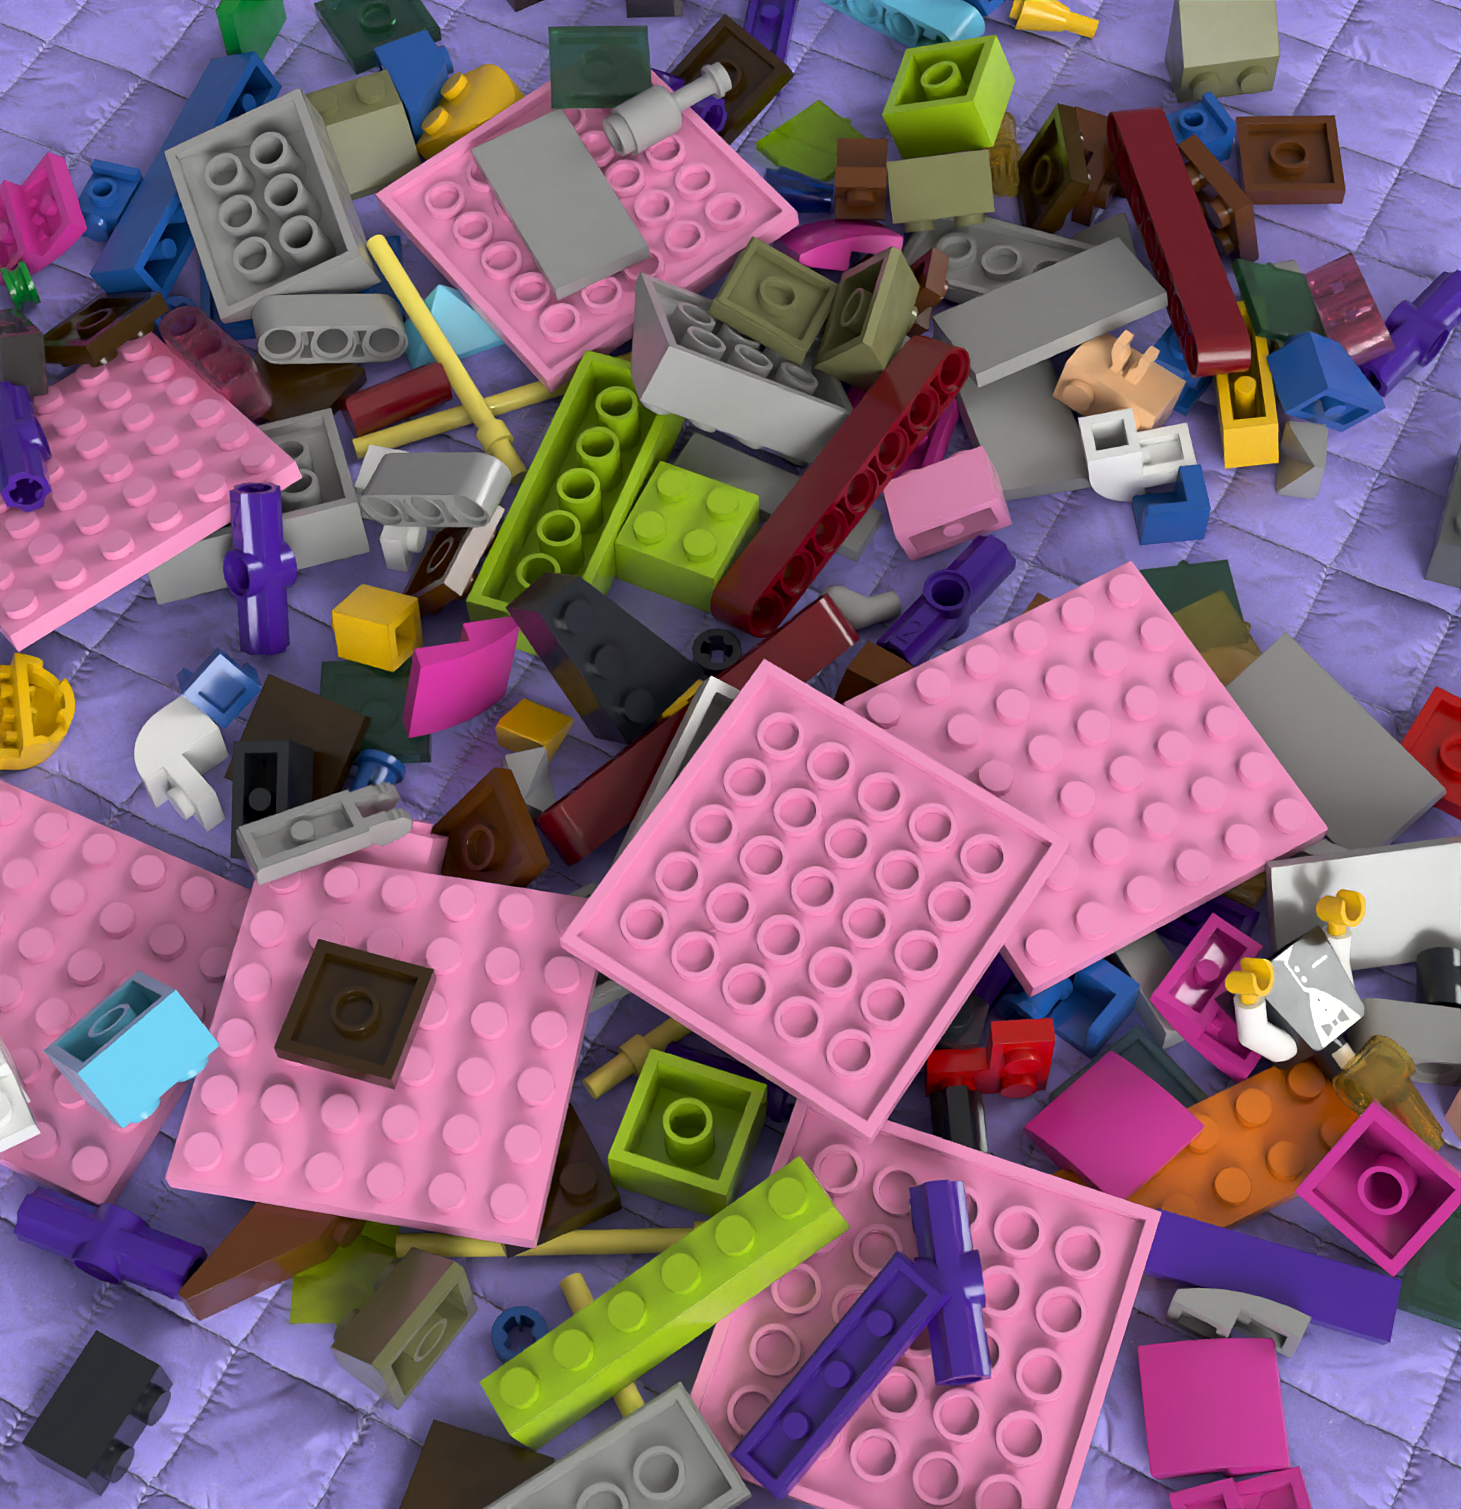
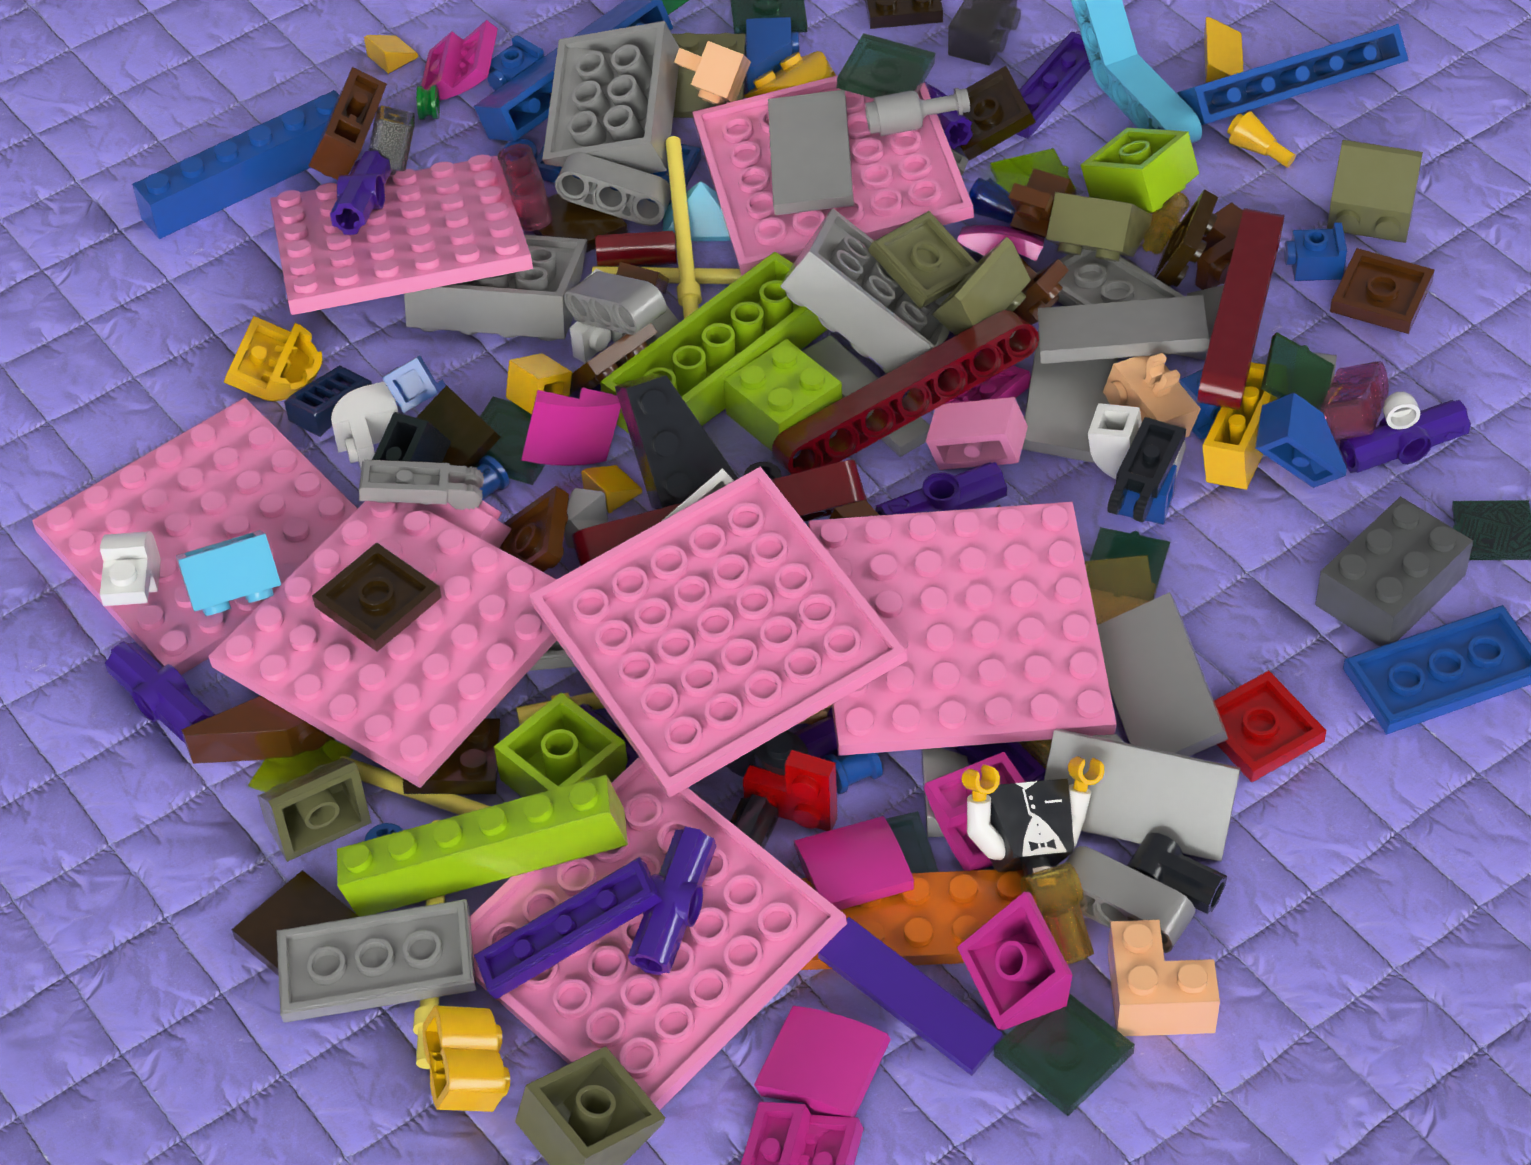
camera: 25 degrees right, 10 degrees down
black brick [22,1330,173,1497] -> none
dark brown plate [28,292,169,368] -> none
dark purple piece [223,482,297,655] -> none
light grey arm [818,585,901,630] -> none
blue panel [1048,959,1140,1060] -> none
light grey slope [1165,1288,1312,1358] -> none
reddish brown plate [1178,134,1259,269] -> none
light grey slope [1275,421,1328,499] -> none
none -> dark blue slope [284,365,372,437]
none -> reddish brown plate [616,262,669,294]
none -> light nougat brick [674,41,751,106]
none -> black hinge [1107,417,1186,522]
none -> white hinge [1383,392,1420,429]

